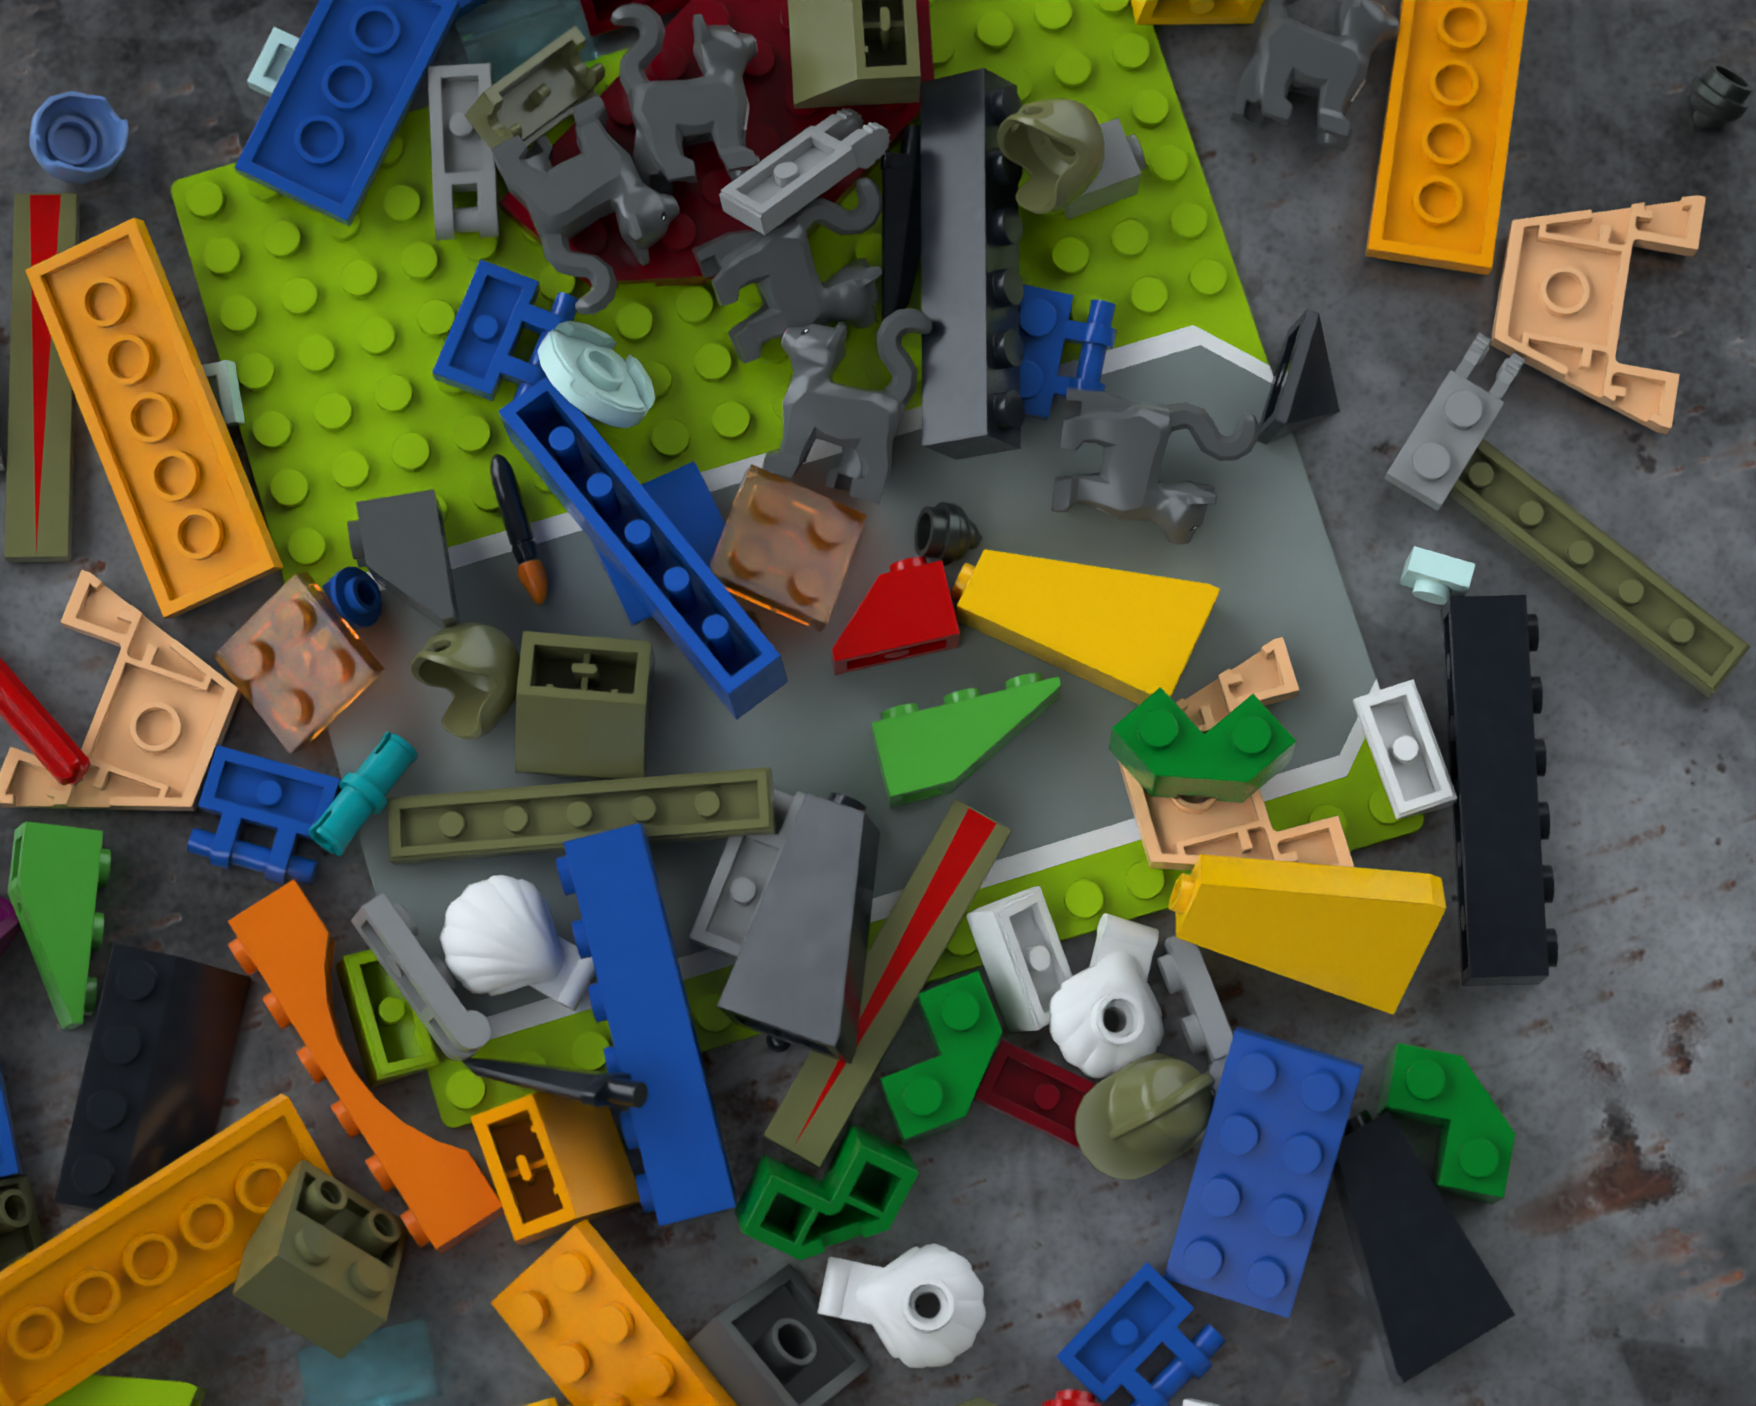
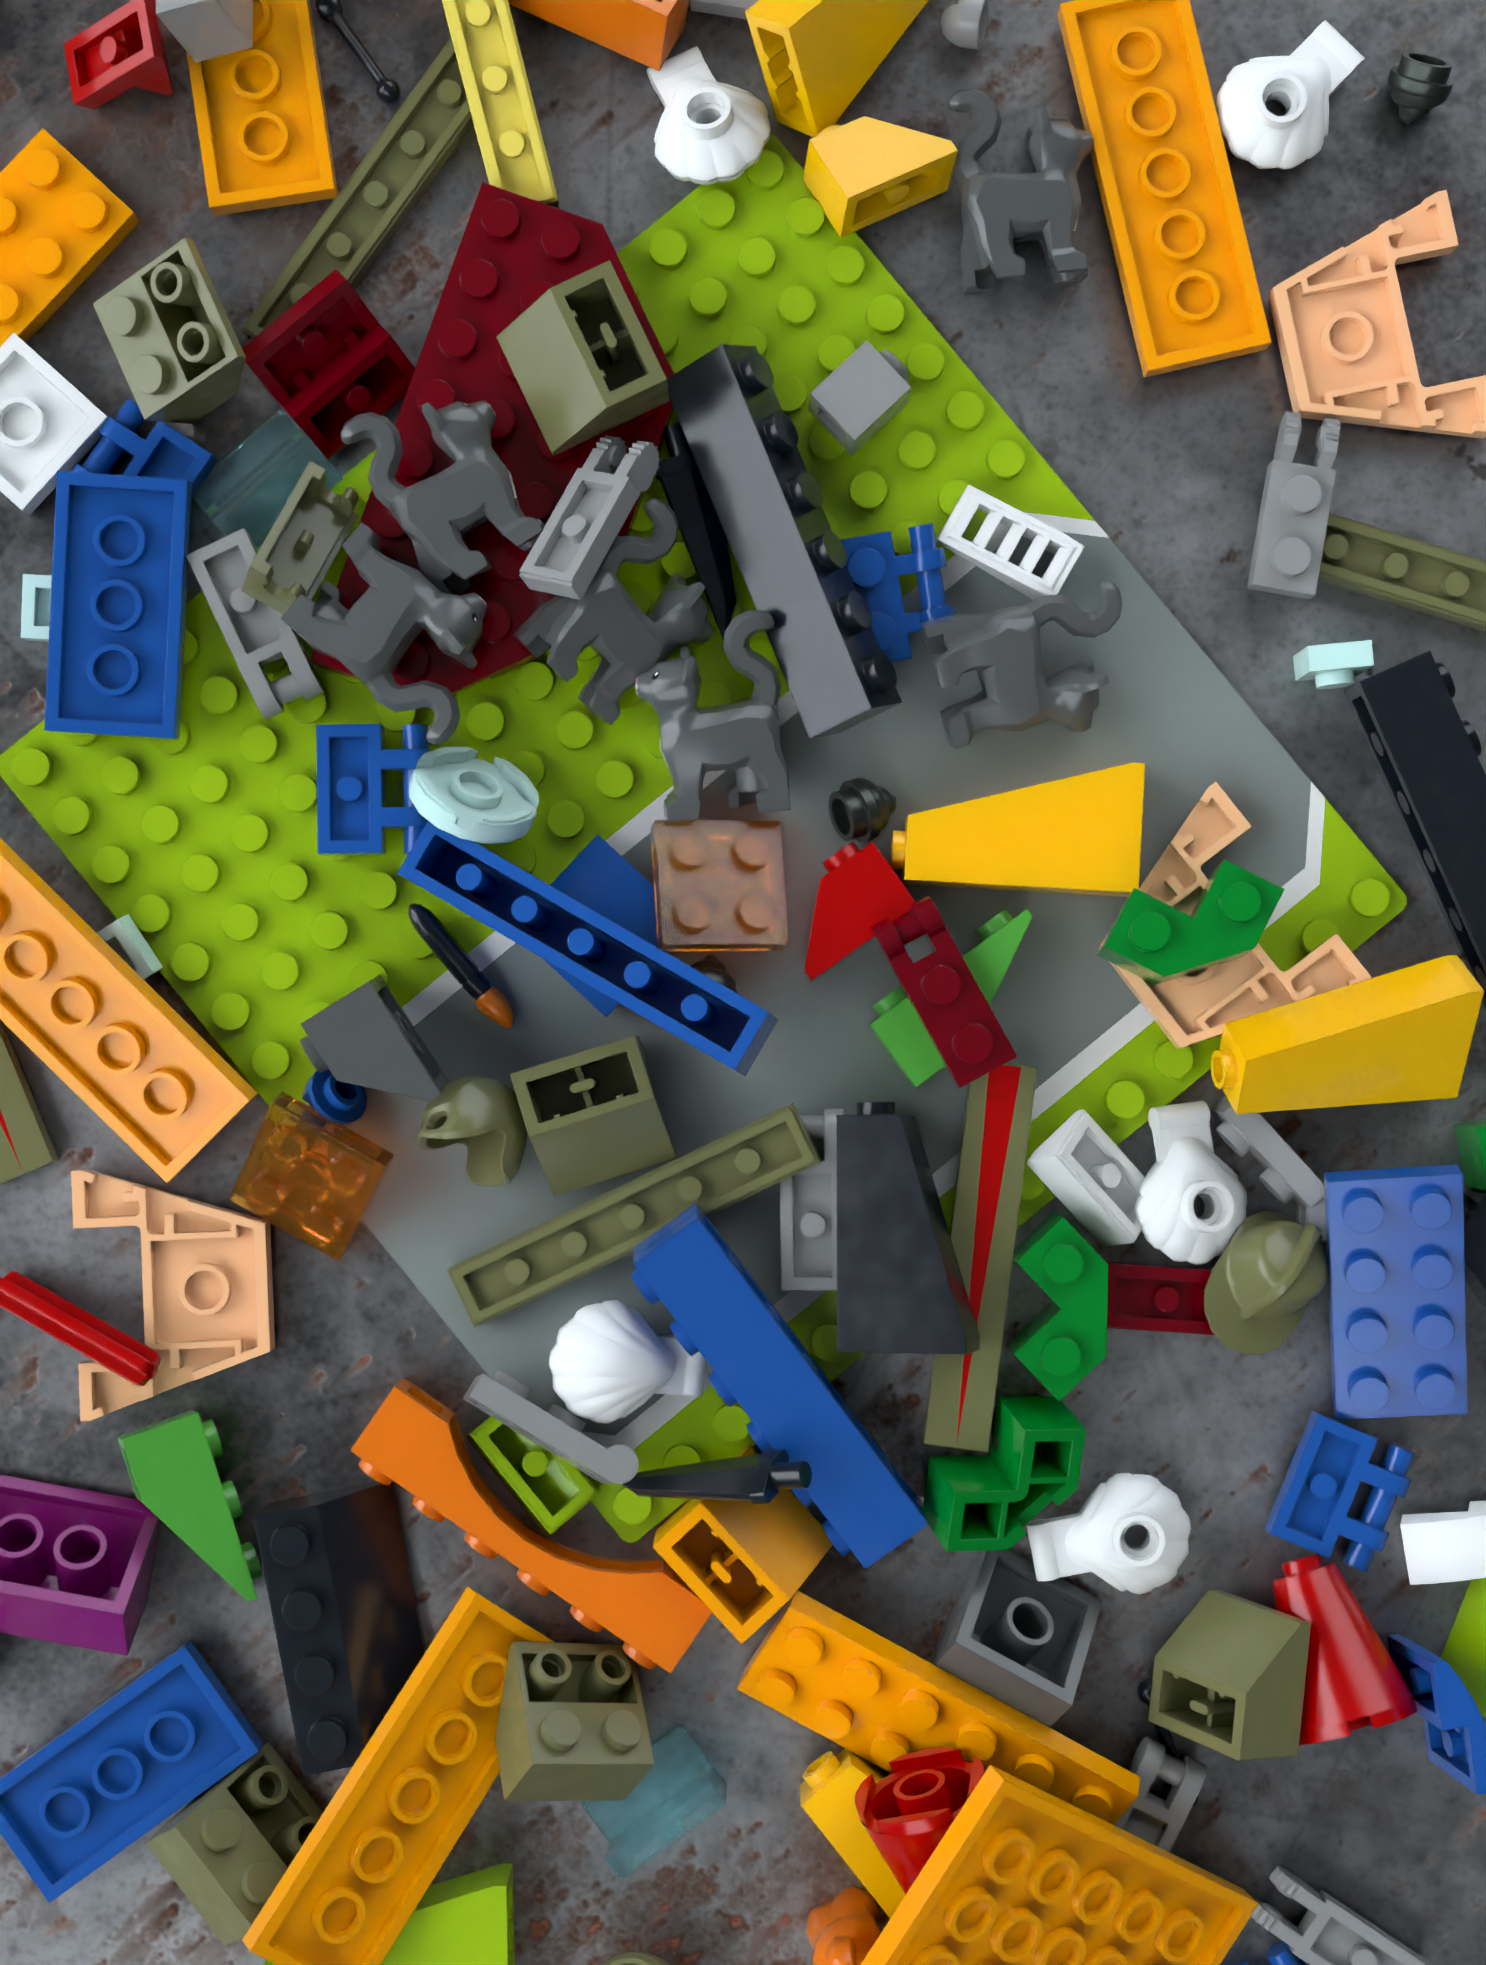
camera: 10 degrees left, 10 degrees up
blue plate [187,745,341,886] -> none
teal pin [308,731,419,856] -> none
olive helmet [997,98,1105,214] -> none
black slope [1257,309,1340,444] -> none
white slope [1352,679,1458,820] -> none
none -> dark red plate [870,896,1017,1088]
none -> white slope [936,485,1084,600]
none -> white animal [1216,20,1365,170]

